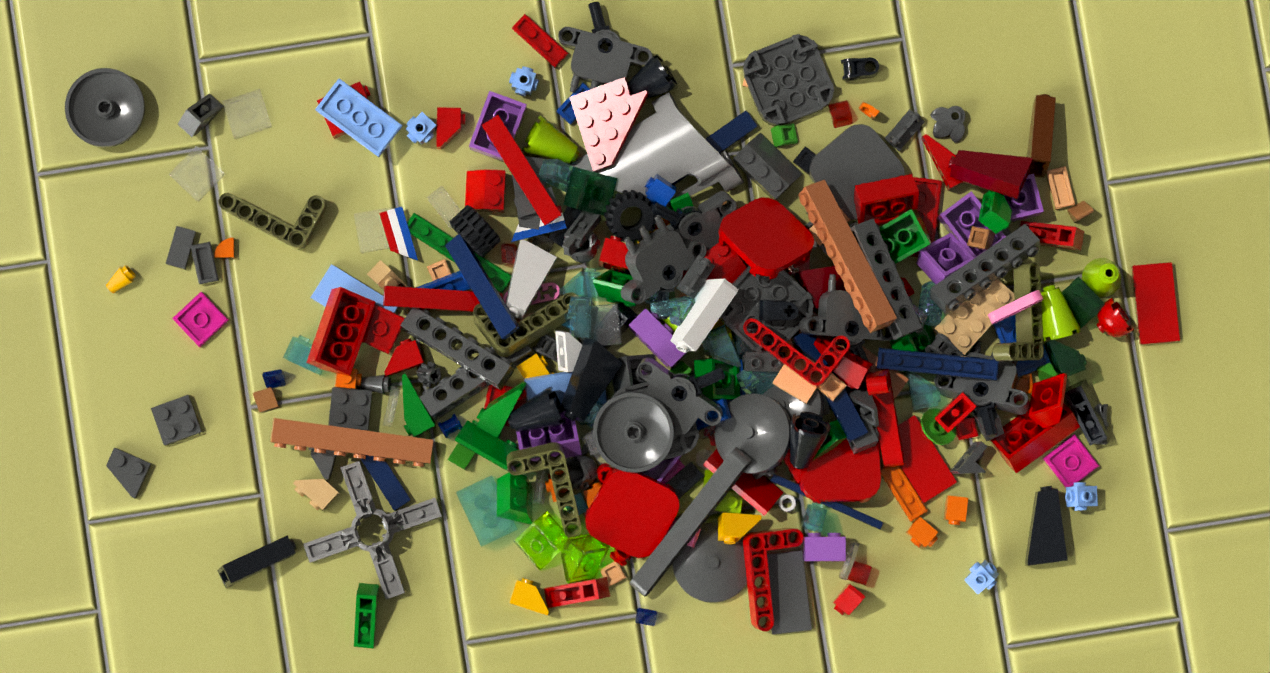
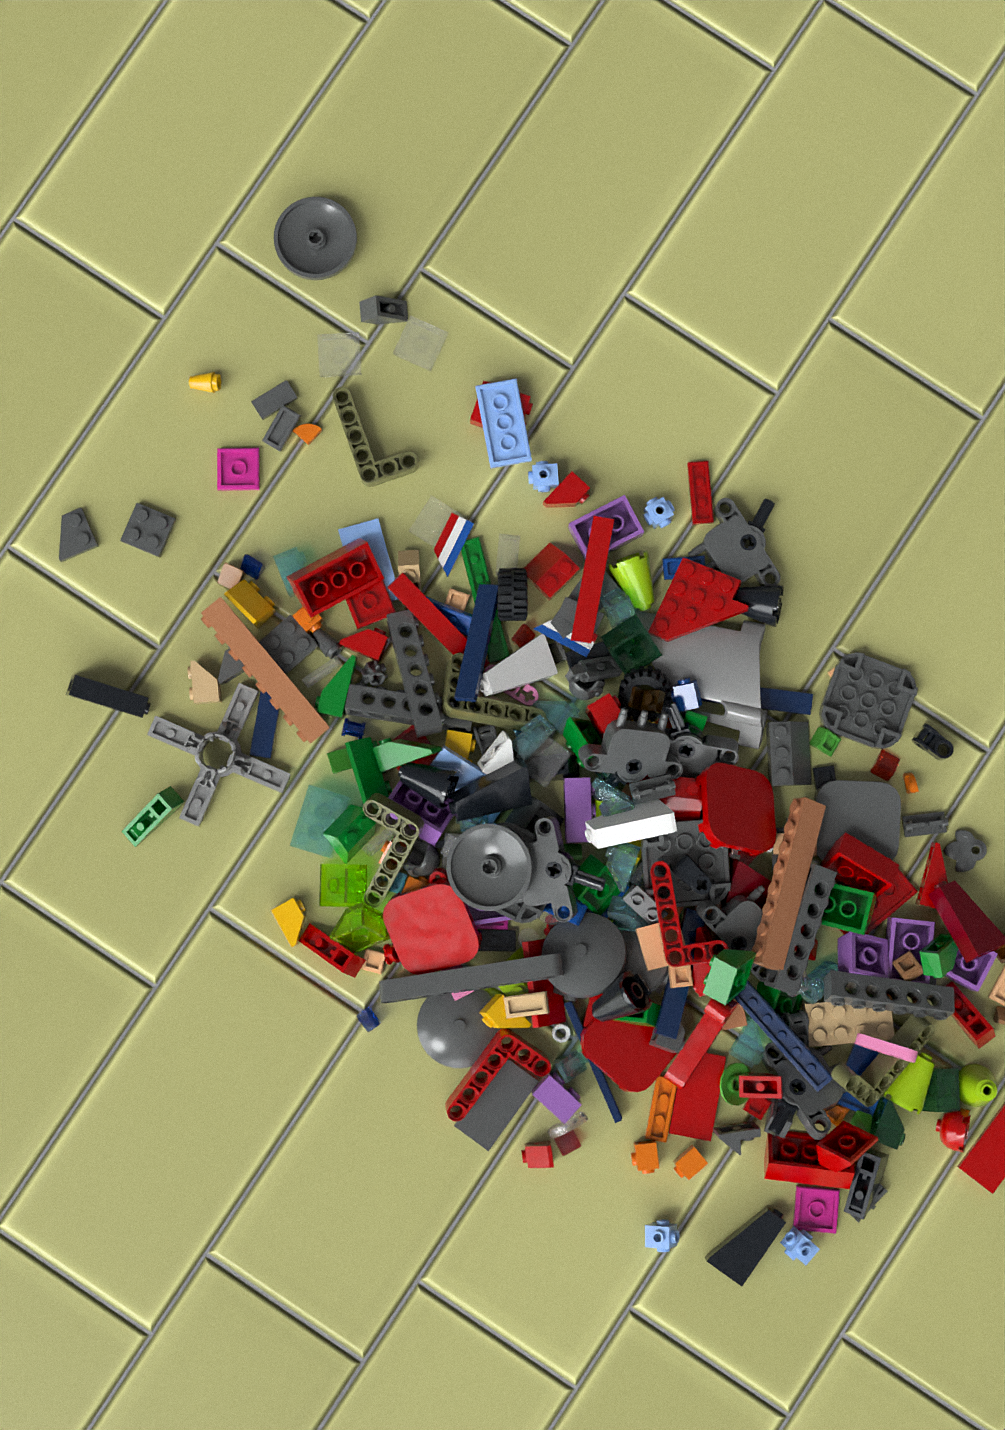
camera: 45 degrees right, 0 degrees up
dark grey slope [845,384,879,427] -> none
none -> yellow slope [224,579,276,629]
none -> tan tile [504,991,550,1019]
none -> dark brown bracket [628,686,665,713]
none -> green slope [703,949,756,1005]

